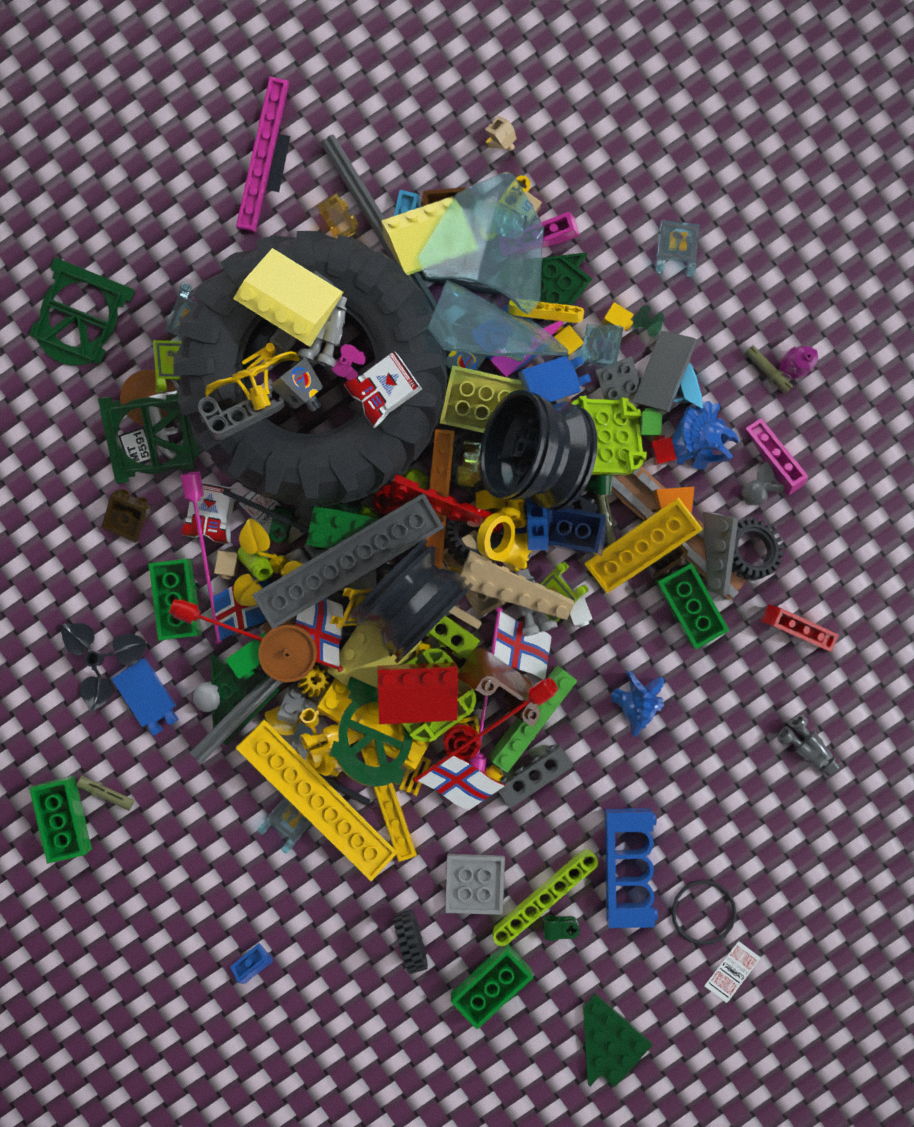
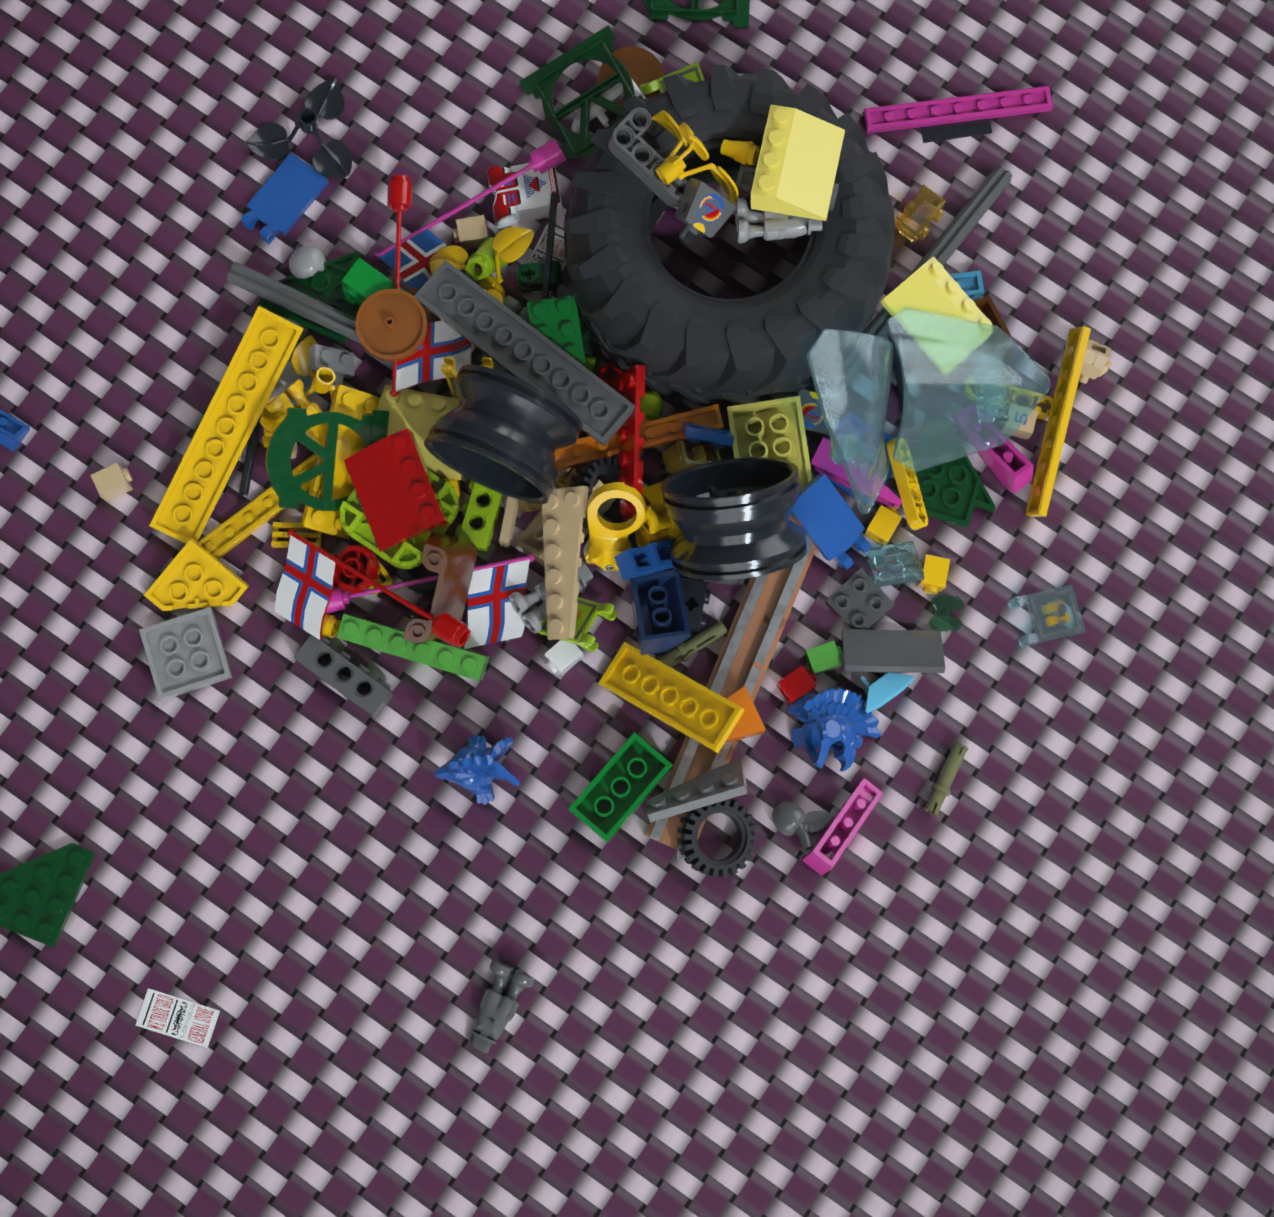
camera: 70 degrees right, 10 degrees down
green brick [29,775,92,864] -> none
olive pin [77,776,135,811] -> none
dark brown plate [101,489,153,543] -> none
sticker [118,427,151,464] -> none
green brick [149,558,202,641] -> none
yellow piece [242,343,276,376] -> none
clear light blue flag [257,796,311,854] -> none
yellow gear [297,665,330,698] -> none
dark pink piece [332,344,366,380] -> none
piece [344,351,422,428] -> none
black tyre [393,909,428,974] -> none
green brick [451,944,534,1030] -> none
lime beam [493,849,598,946] -> none
dark green piece [542,915,580,941] -> none
lime tile [571,396,647,475] -> none
dark green piece [583,474,612,495] -> none
blue fence [605,808,658,928] -> none
dark brown bracket [650,544,688,578] -> none
black piece [671,880,737,945] -> none
red slope [761,604,839,652] -> none
magenta helmet [780,346,818,379] -> none
none -> tan brick [90,463,133,502]
none -> yellow plate [144,538,250,611]
none -> blue plate [681,421,735,448]
none -> yellow cone [720,139,760,166]
none -> yellow tile [1026,326,1091,517]

